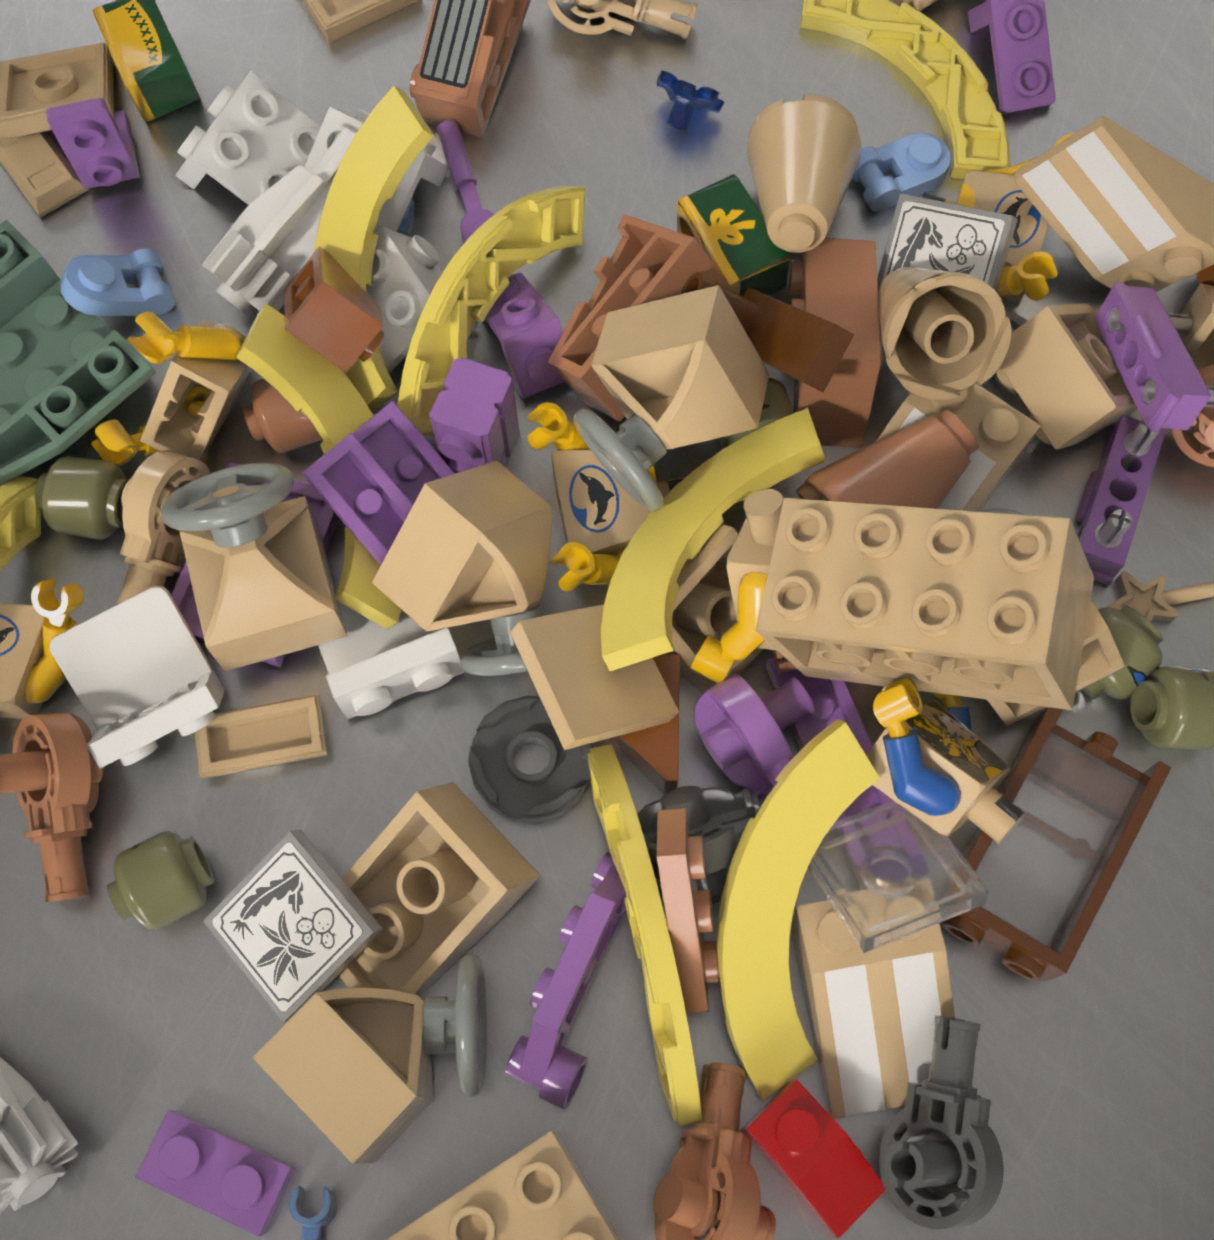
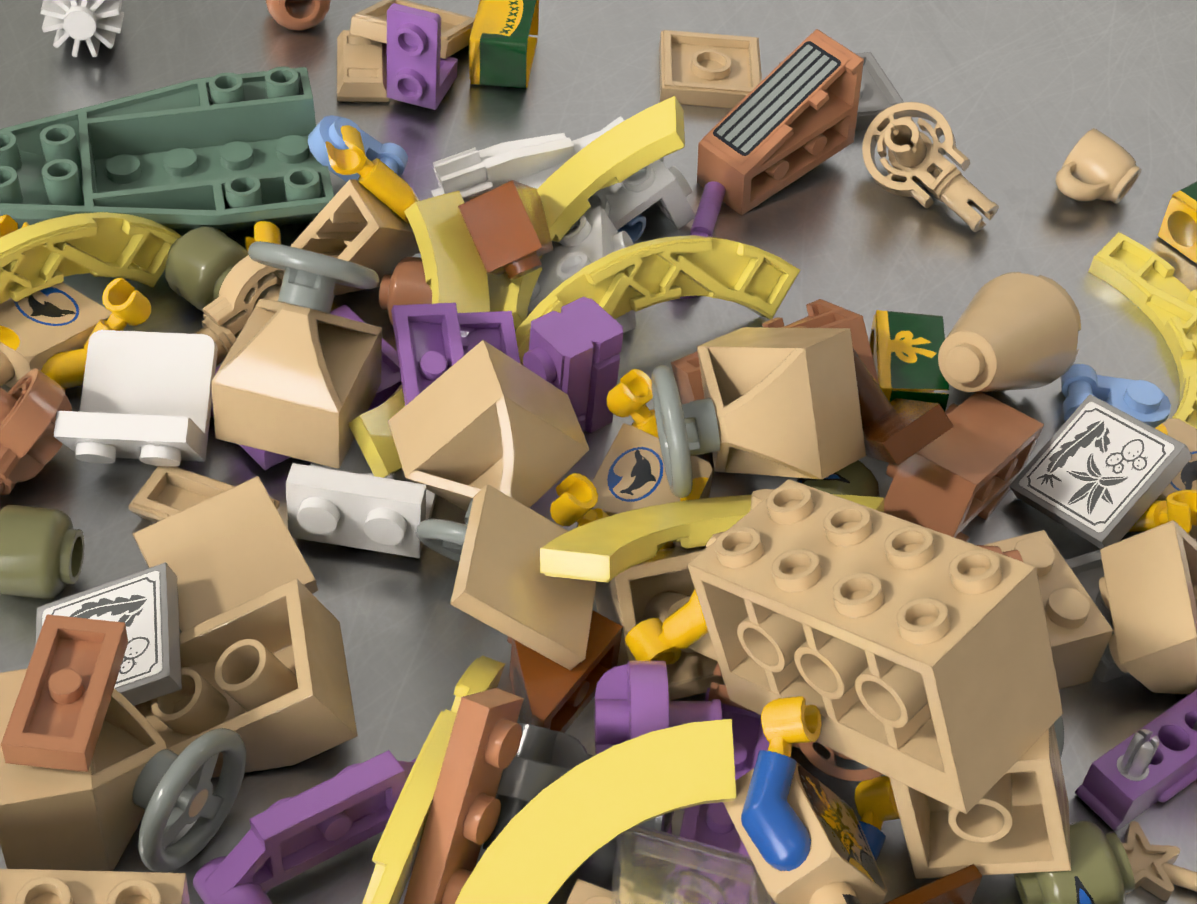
camera: 25 degrees right, 25 degrees down
white bracket [175,71,321,205] -> none
dark grey tile [468,695,594,824] -> none
medium lavender bracket [485,273,564,399] -> none
clear blue plant [656,70,725,131] -> none
tan cone [878,267,1012,400] -> none
none -> nougat plate [1,614,128,772]
none -> tan tile [133,476,318,632]

